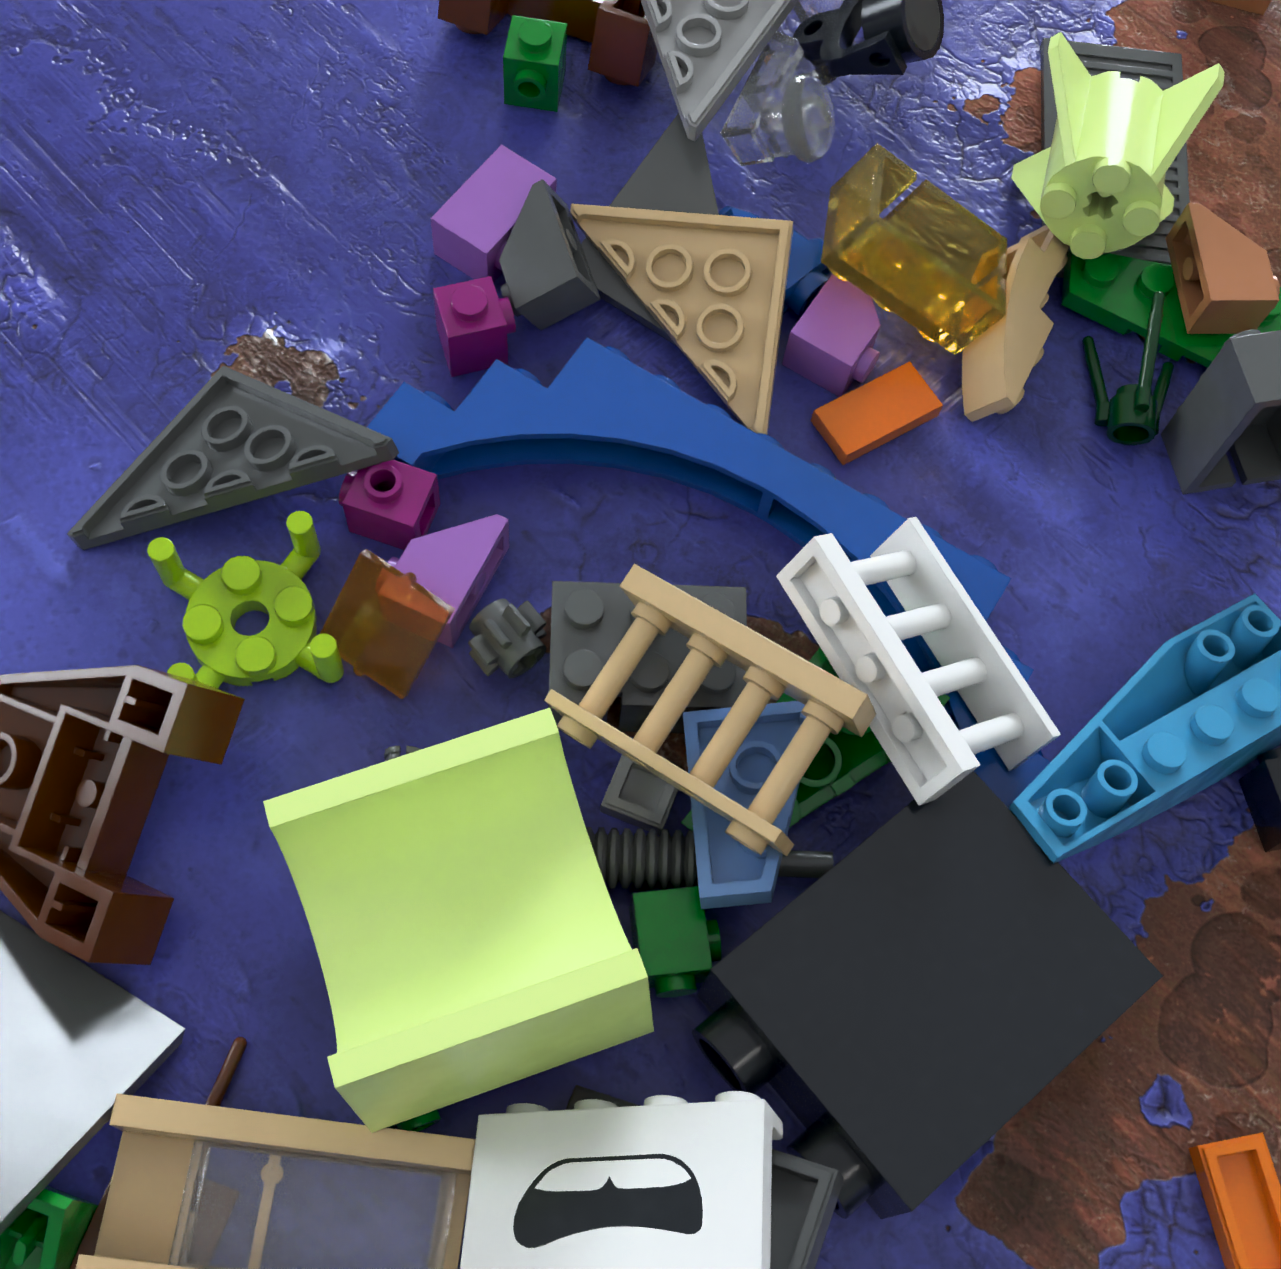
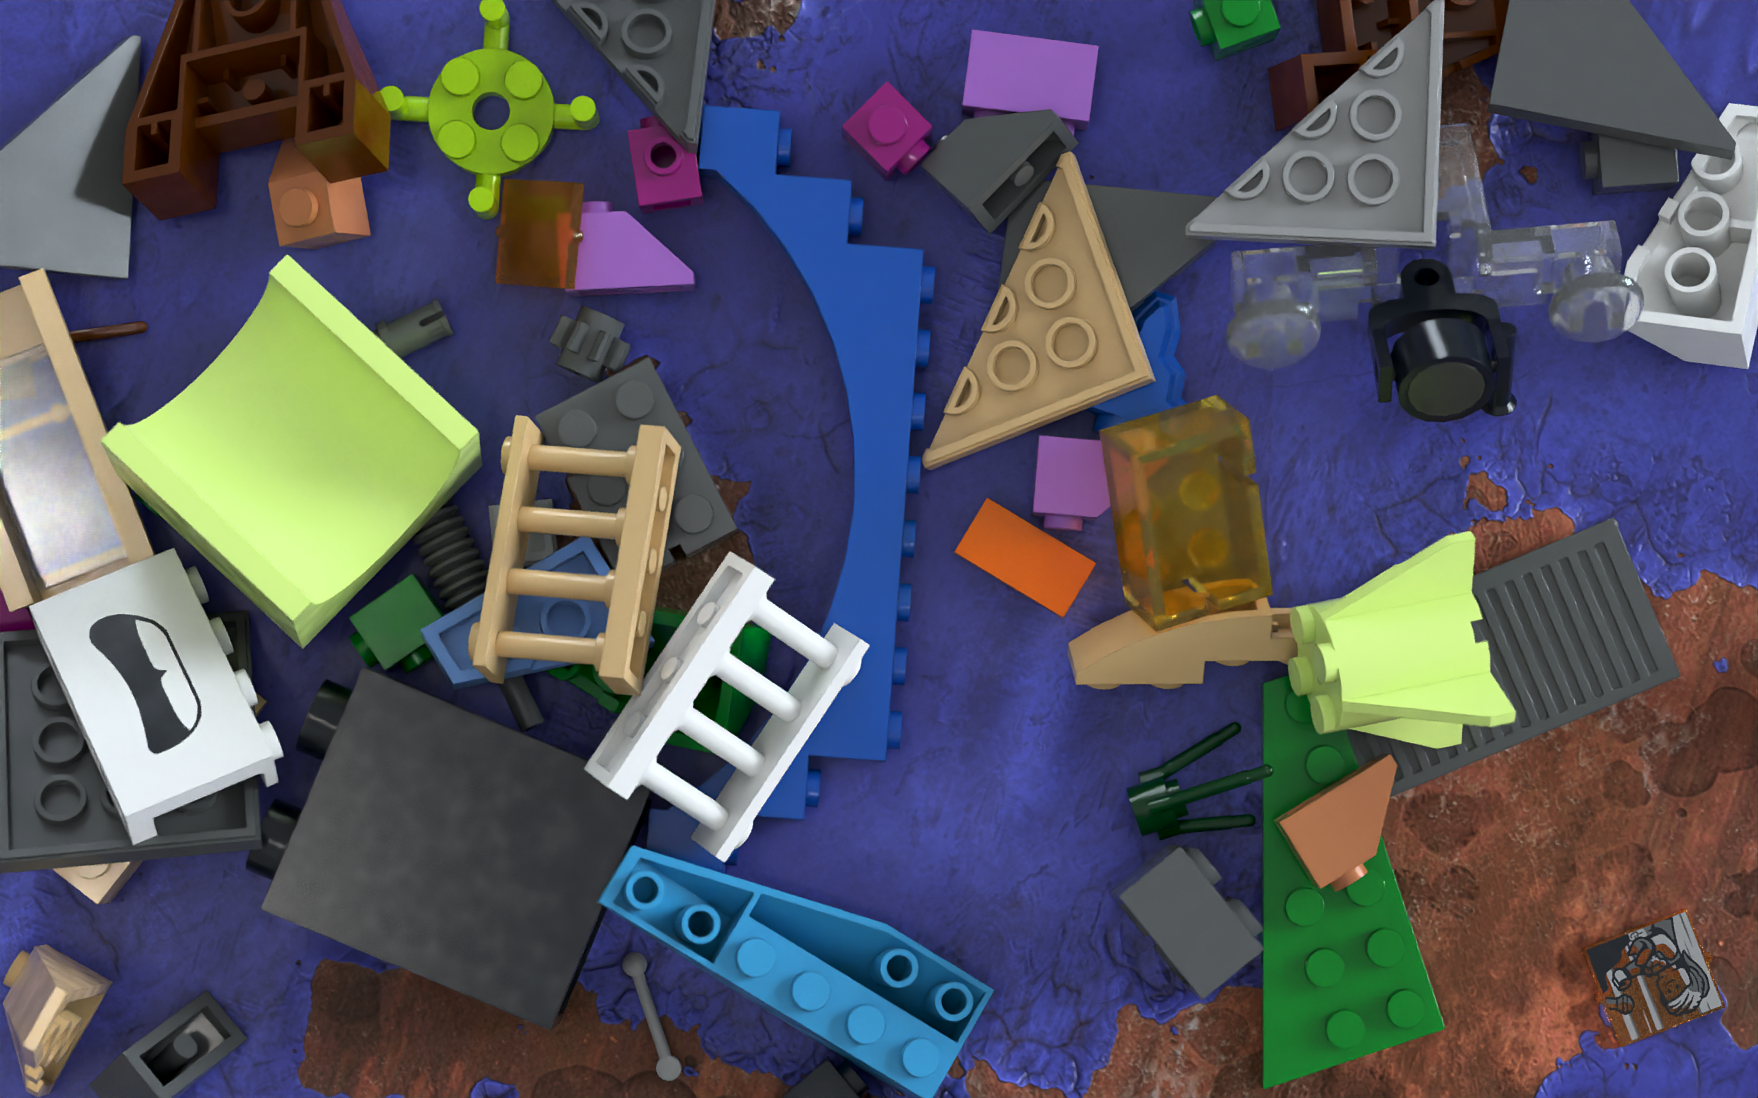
camera: 70 degrees right, 20 degrees up
none -> nougat slope [268,137,371,250]
none -> light grey hinge [622,952,682,1081]

